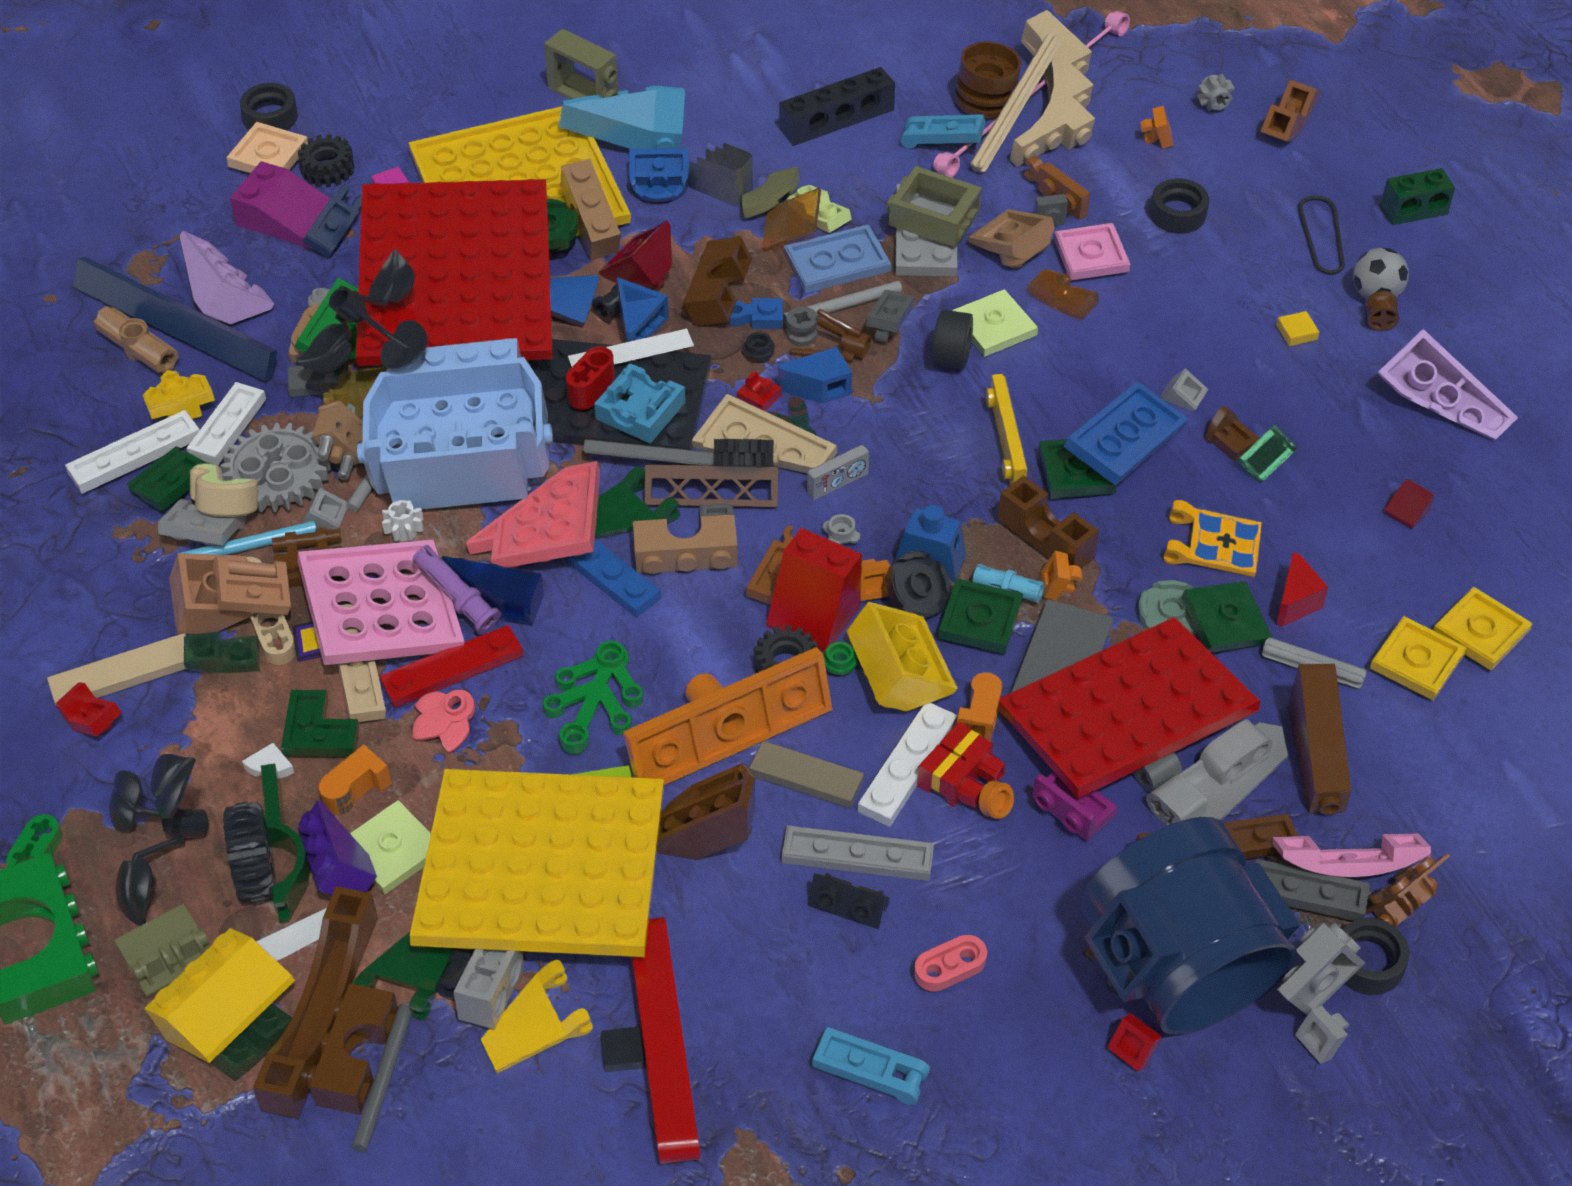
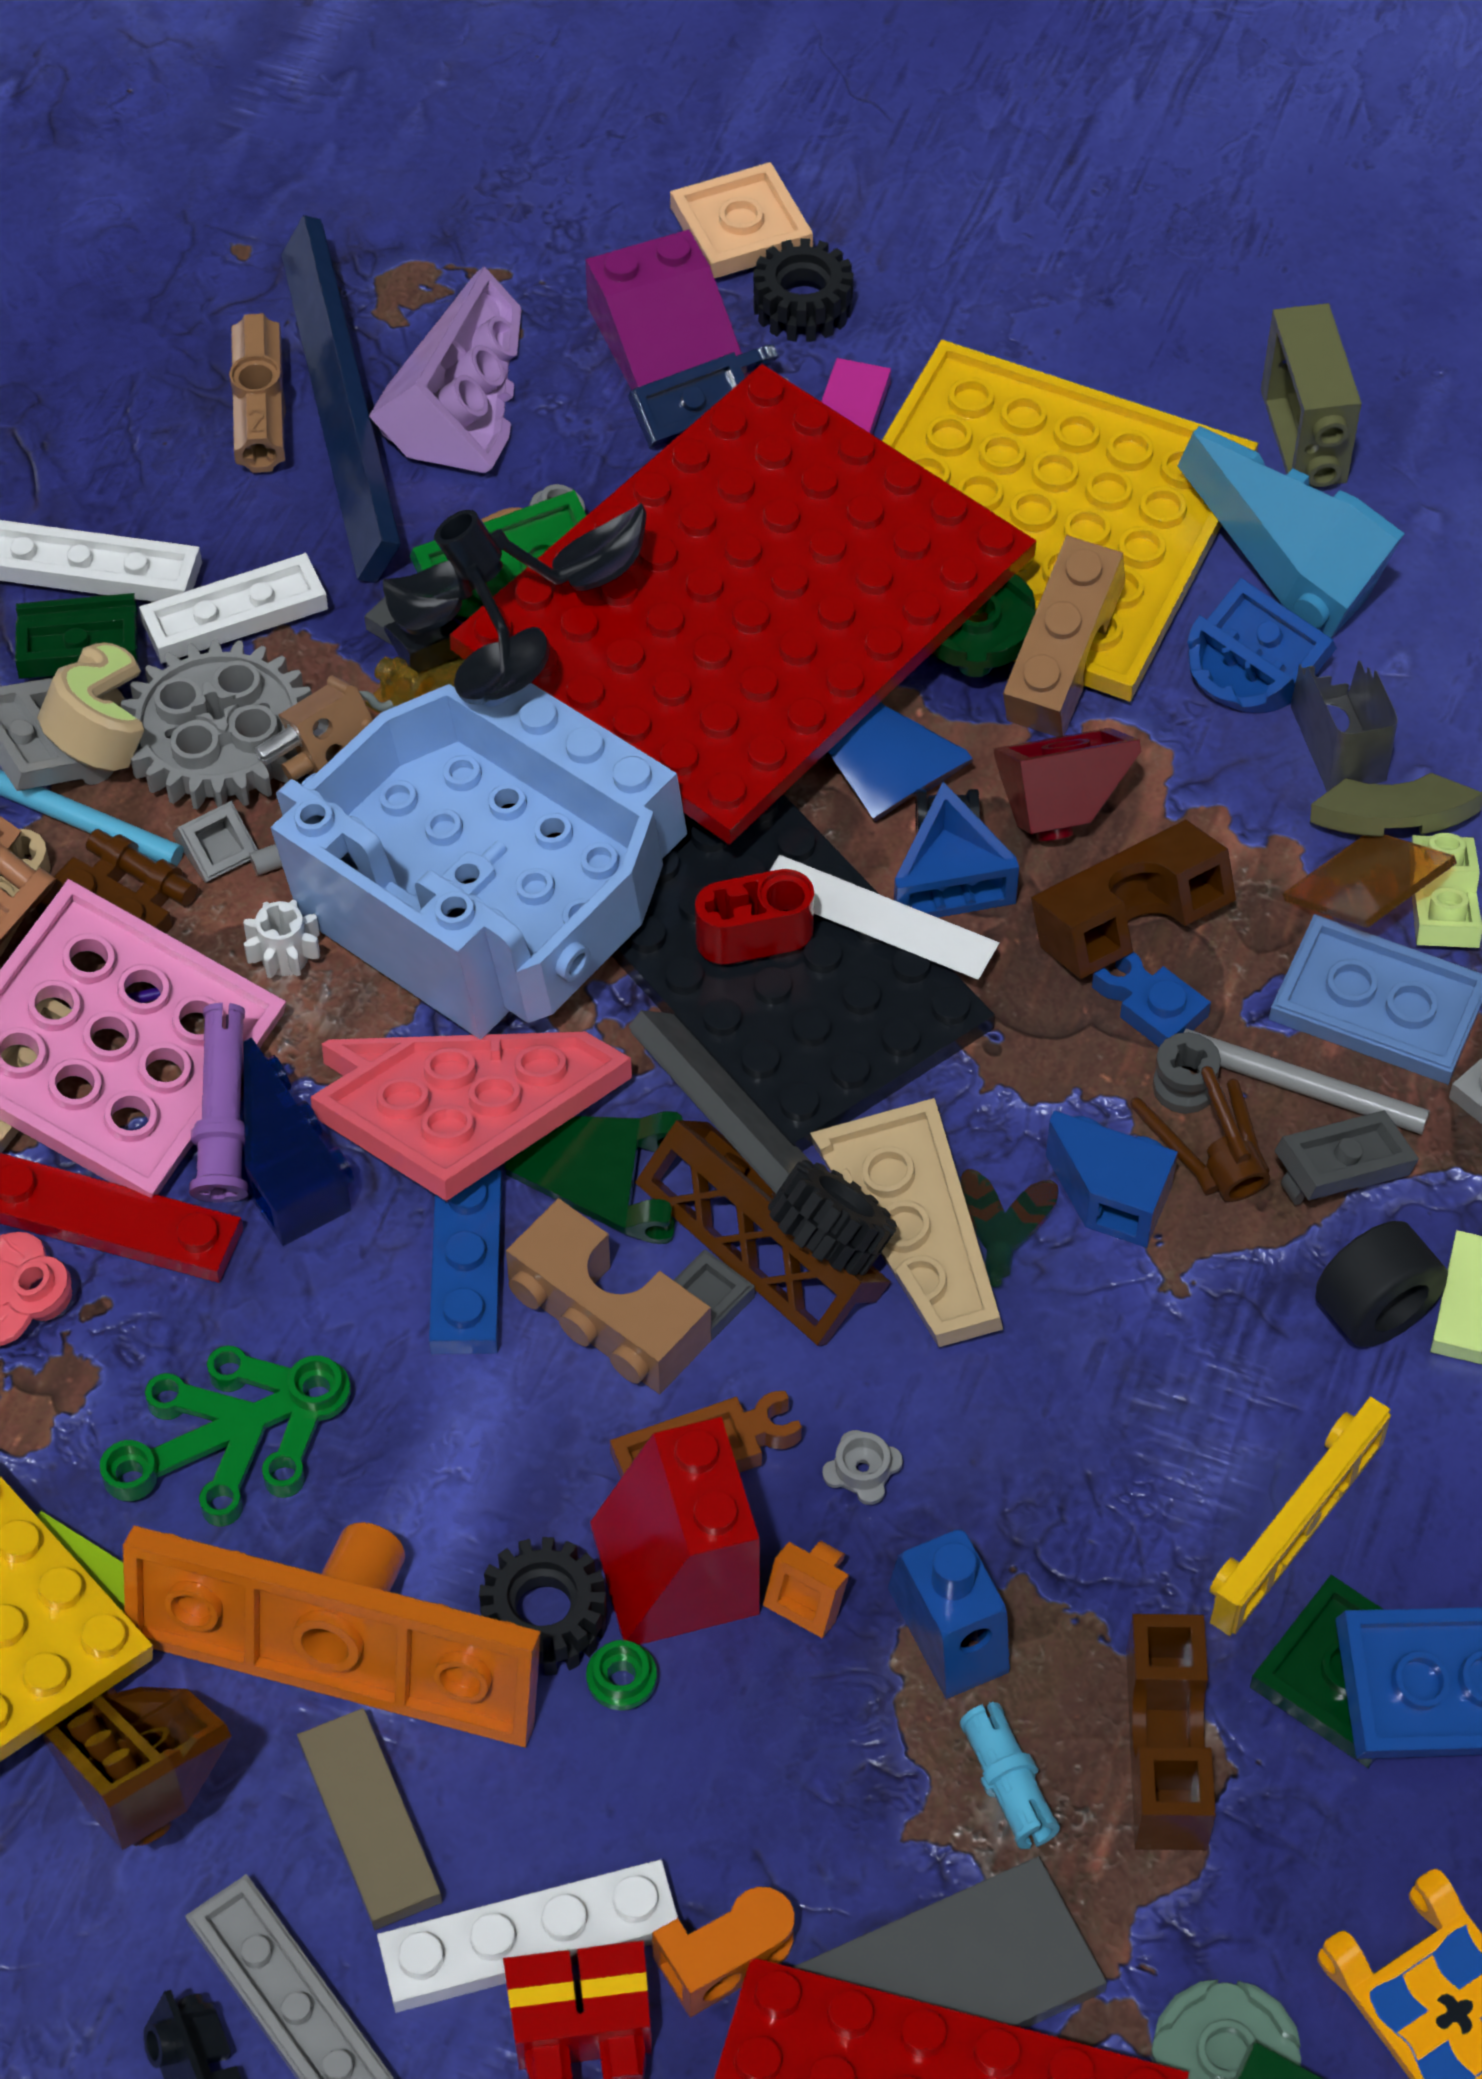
camera: 45 degrees right, 5 degrees up
yellow plate [143,370,215,420] -> none
black tyre [240,83,298,130] -> none
dark azure brick [594,363,685,444] -> none
red tile [737,370,782,412] -> none
black plate [743,332,775,361] -> none
light grey tile [807,445,869,501] -> none
yellow slope [846,601,958,711] -> none
black tile [886,551,952,619] -> none
dark green plate [938,578,1023,654] -> none
orange tile [1041,551,1083,600] -> none

